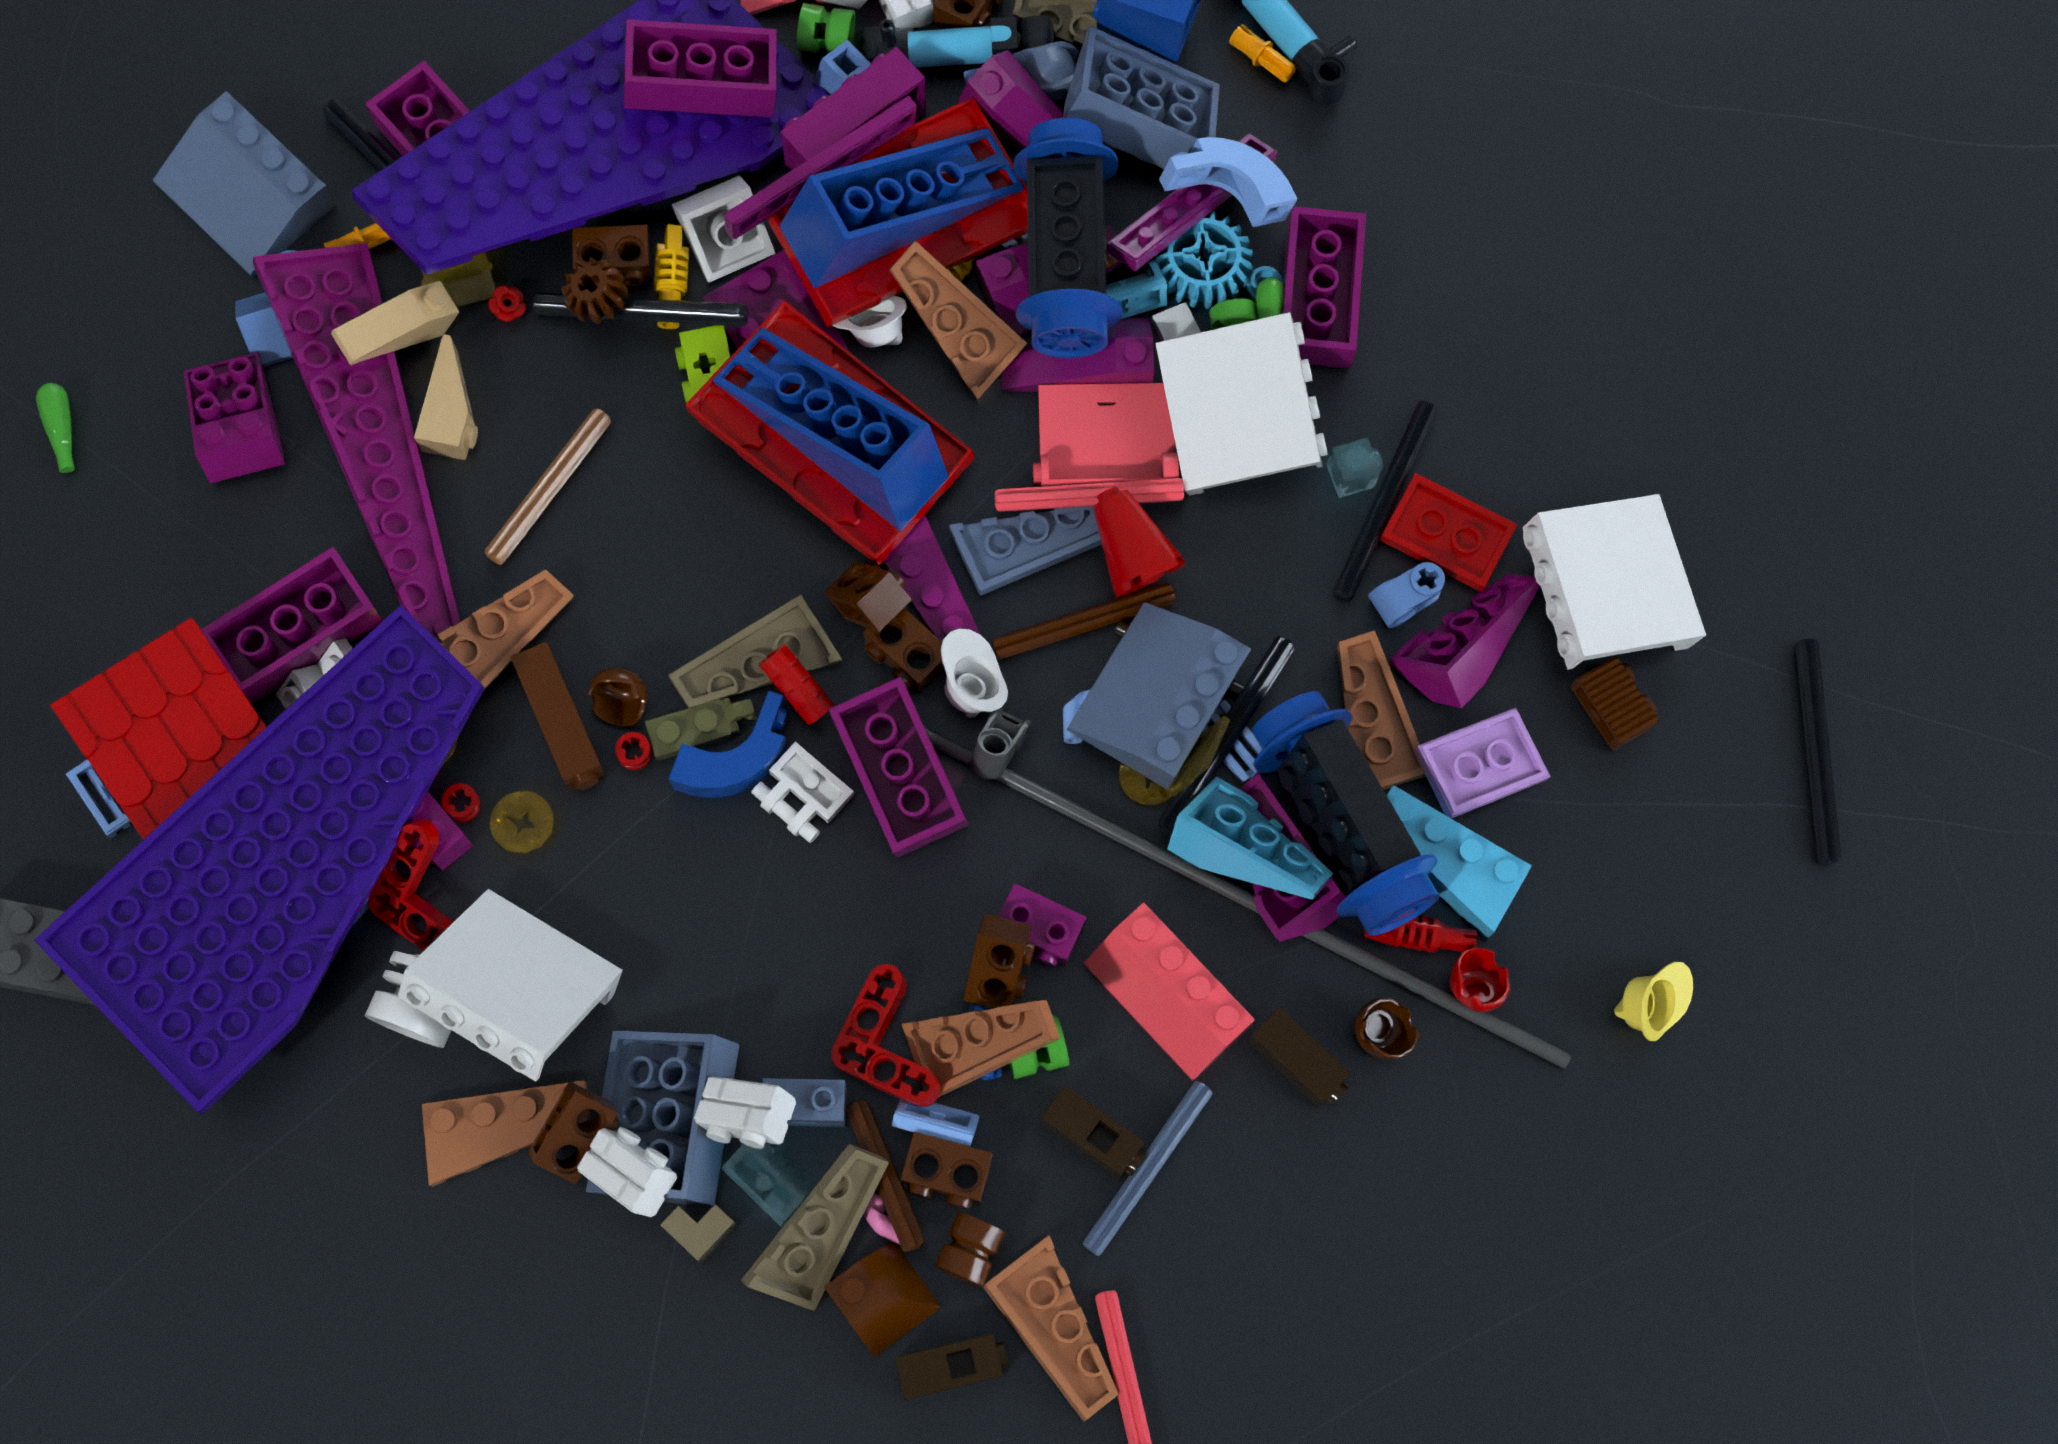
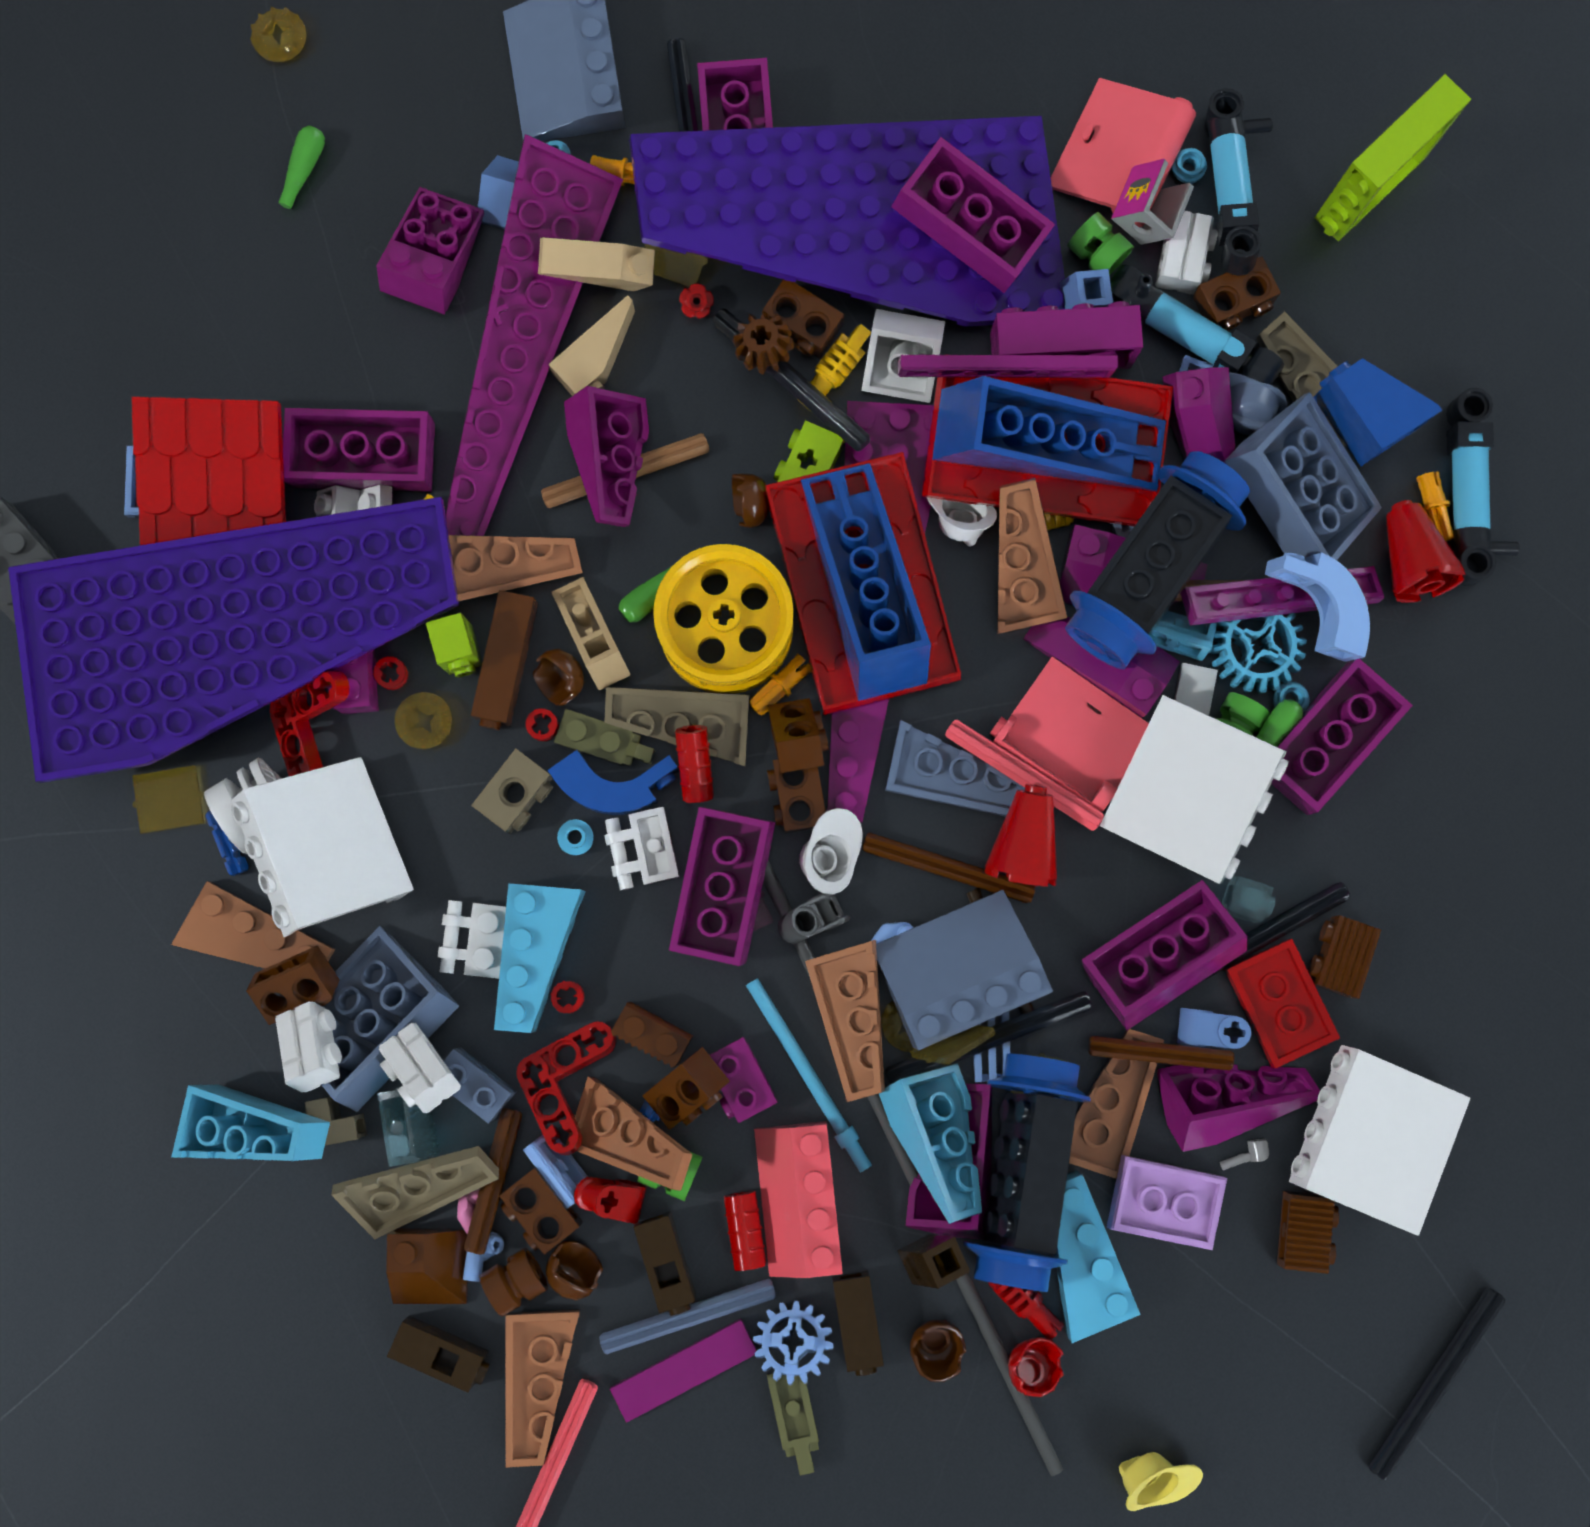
camera: 40 degrees right, 10 degrees up
none -> clear yellow piece [132,765,204,834]
none -> medium azure wedge [171,1084,330,1161]
none -> blue axle [205,811,249,876]
none -> lime brick [426,613,483,678]
none -> white plate [438,900,506,979]
none -> light blue arm [463,1232,504,1282]
none -> dark tan brick [471,748,553,834]
none -> medium azure wedge [494,883,586,1033]
none -> reddish brown hair [546,1240,603,1300]
none -> red bush [551,981,585,1013]
none -> tan slope [552,577,631,690]
none -> medium azure plate [557,819,594,855]
none -> magenta wedge [564,386,649,527]
none -> red piece [574,1176,647,1224]
none -> magenta tile [610,1318,757,1423]
none -> reddish brown brick [611,1002,693,1068]
none -> bright green piece [618,566,672,622]
none -> yellow wheel [654,544,793,694]
none -> red axle [724,1191,766,1271]
none -> reddish brown hair [731,473,770,528]
none -> medium azure bar [746,978,872,1173]
none -> light orange axle [749,654,812,716]
none -> light blue gear [753,1301,834,1385]
none -> olive hinge [767,1365,819,1476]
none -> nougat wing [805,940,885,1102]
none -> dark brown brick [897,1234,971,1289]
none -> magenta brick [1082,880,1247,1030]
none -> reddish brown axle [1088,1036,1234,1070]
none -> light grey hand [1219,1138,1269,1171]
none -> reddish brown brick [1308,915,1381,999]
none -> red cone [1386,500,1466,603]

